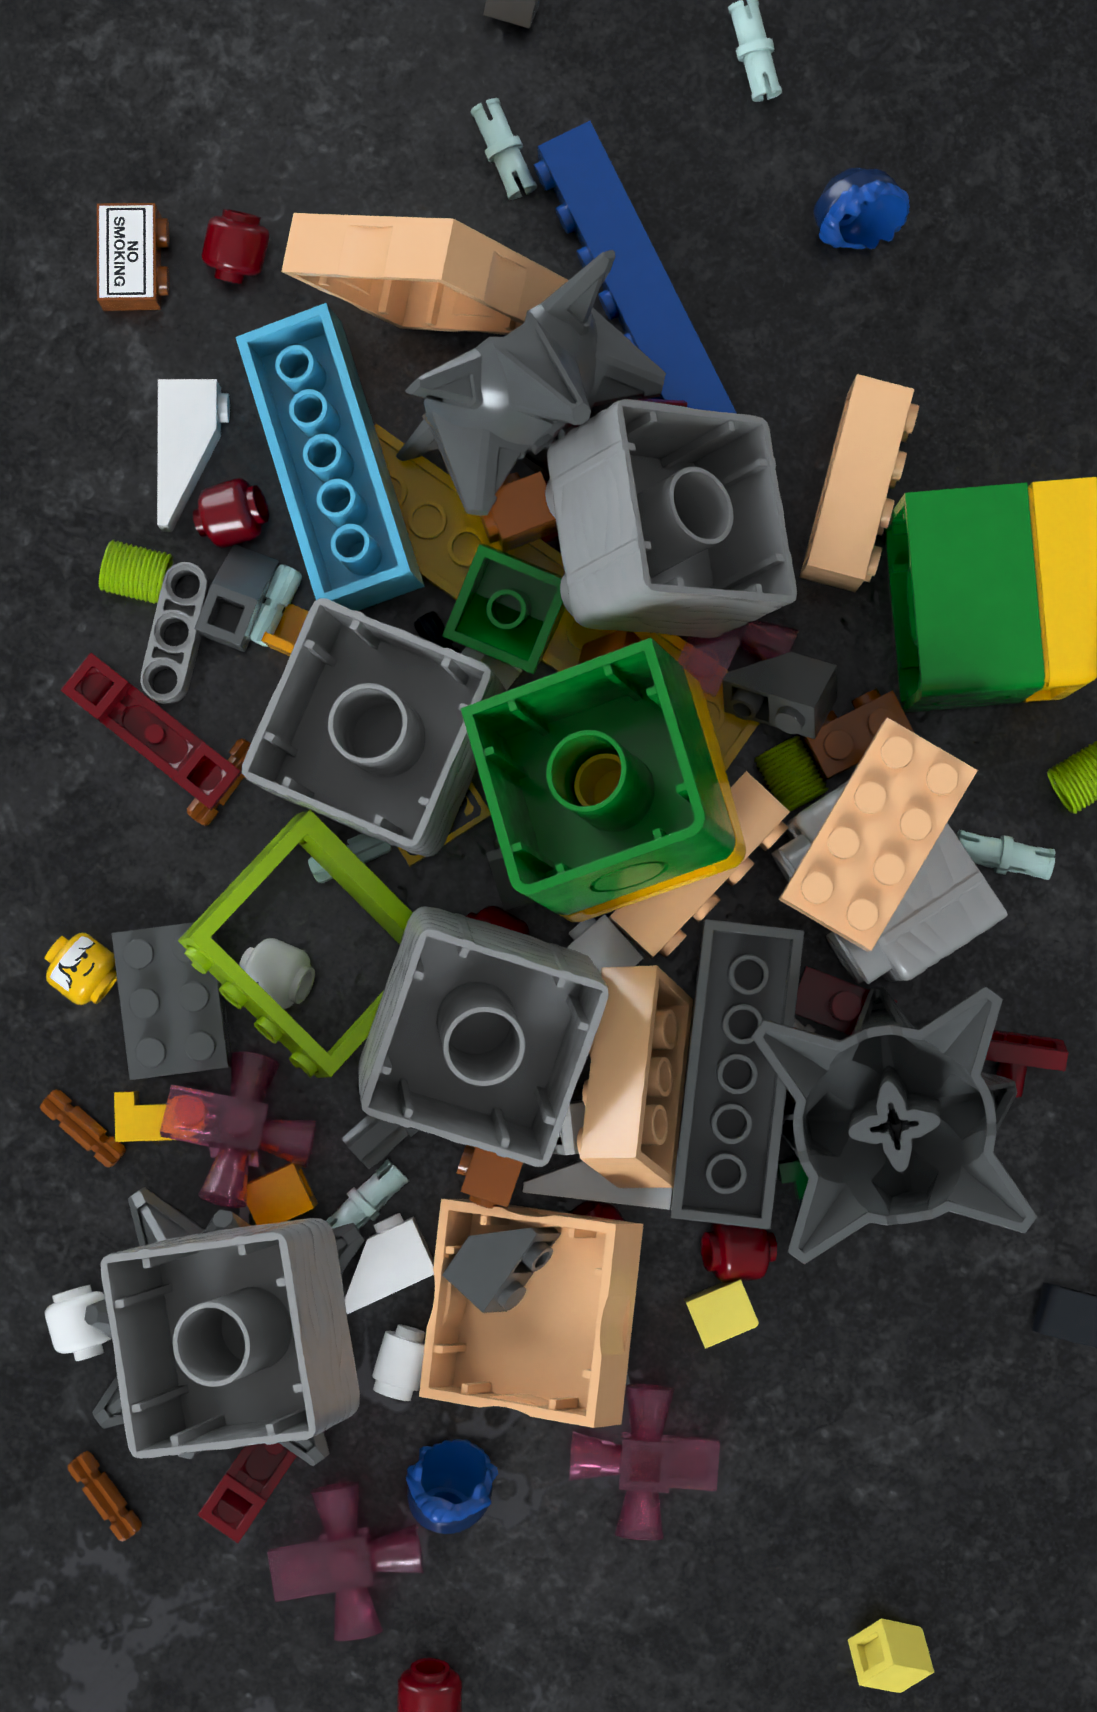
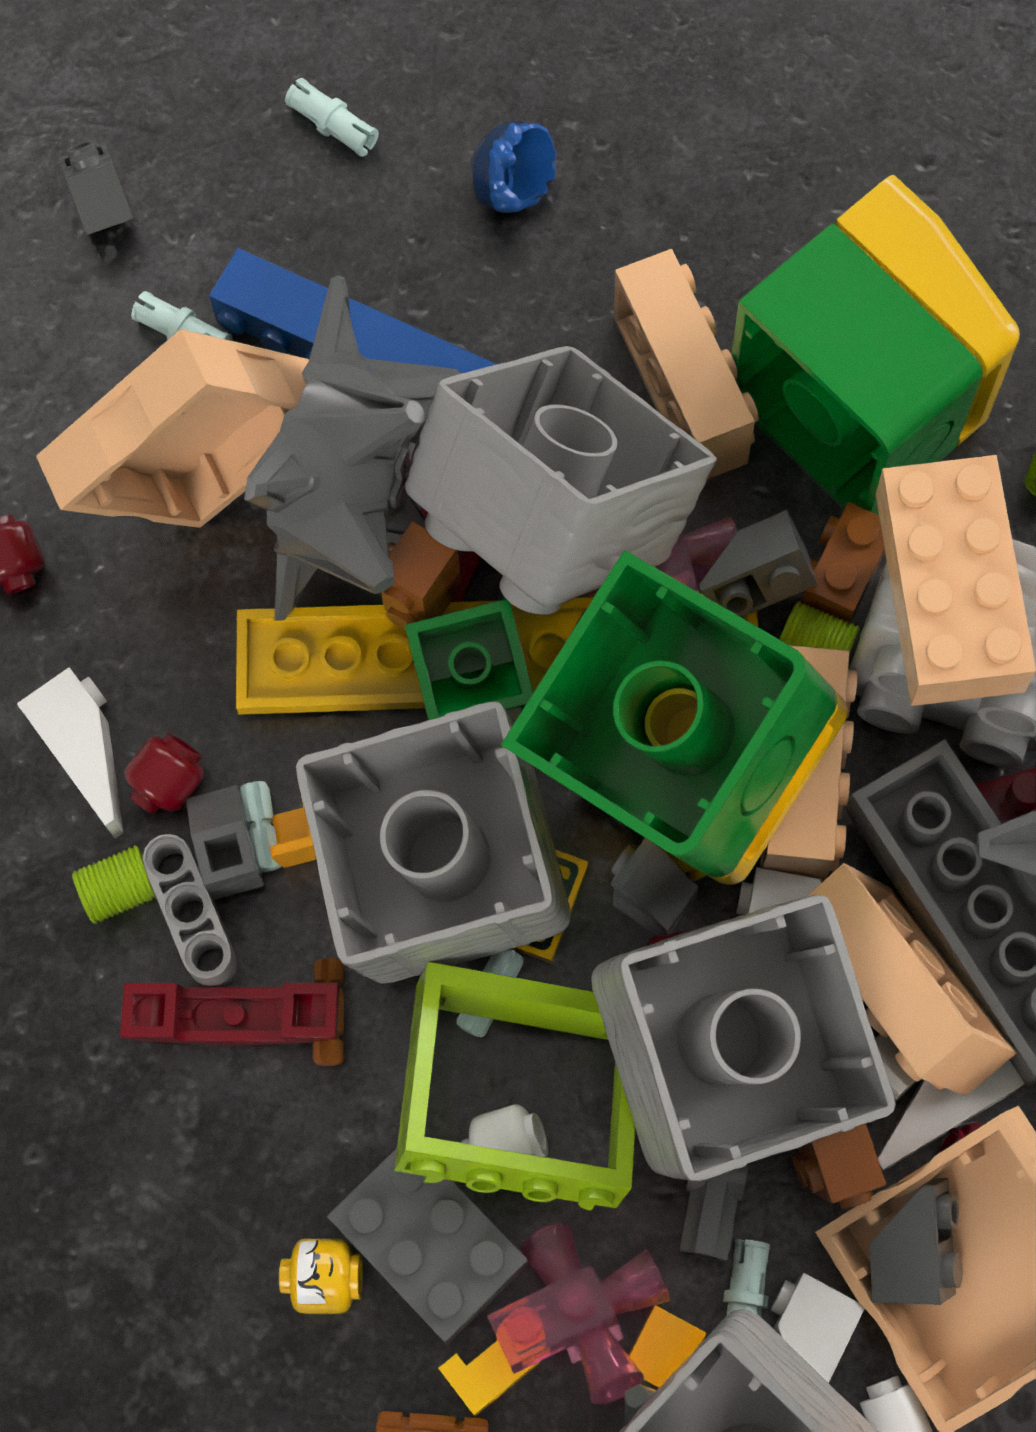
camera: 30 degrees left, 15 degrees down
medium azure brick [236,303,425,611] -> none

